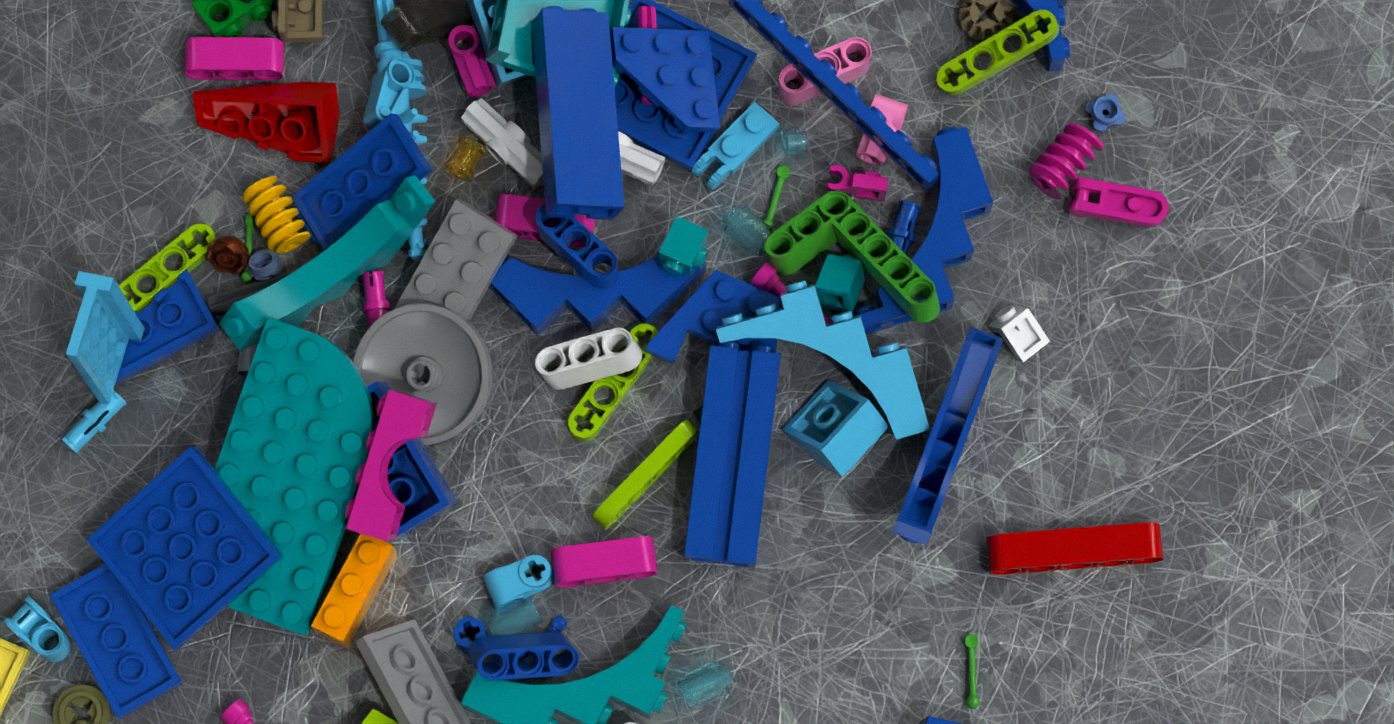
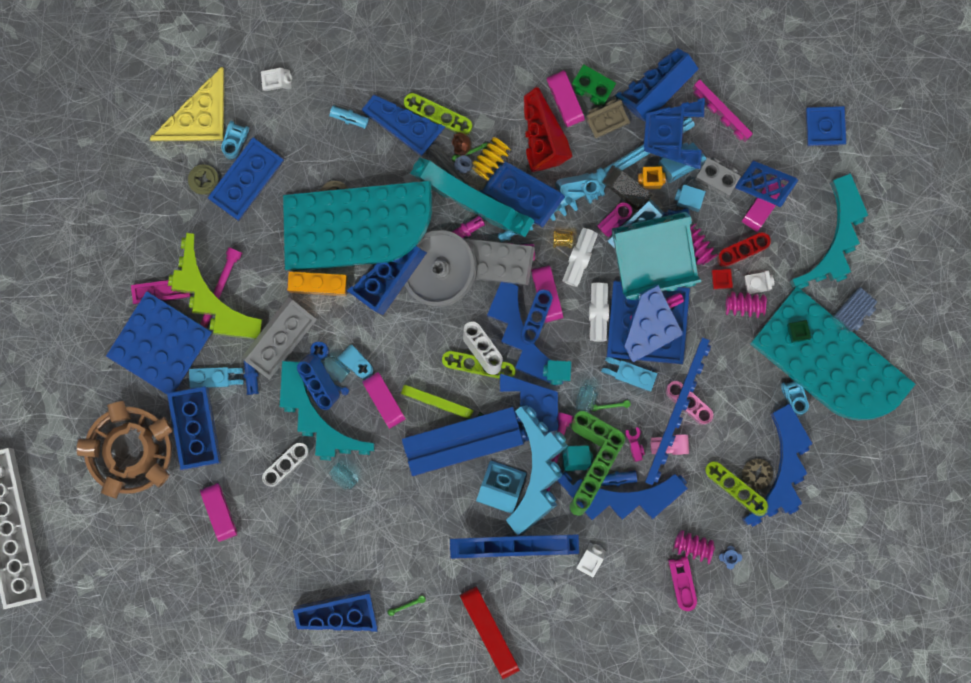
camera: 65 degrees right, 10 degrees up
medium azure fence [66,271,145,404] -> none
blue plate [86,446,284,650] -> none
dark pink arch [345,390,437,542] -> none
blue brick [532,6,624,220] -> none
clear light blue plate [783,125,808,159] -> none

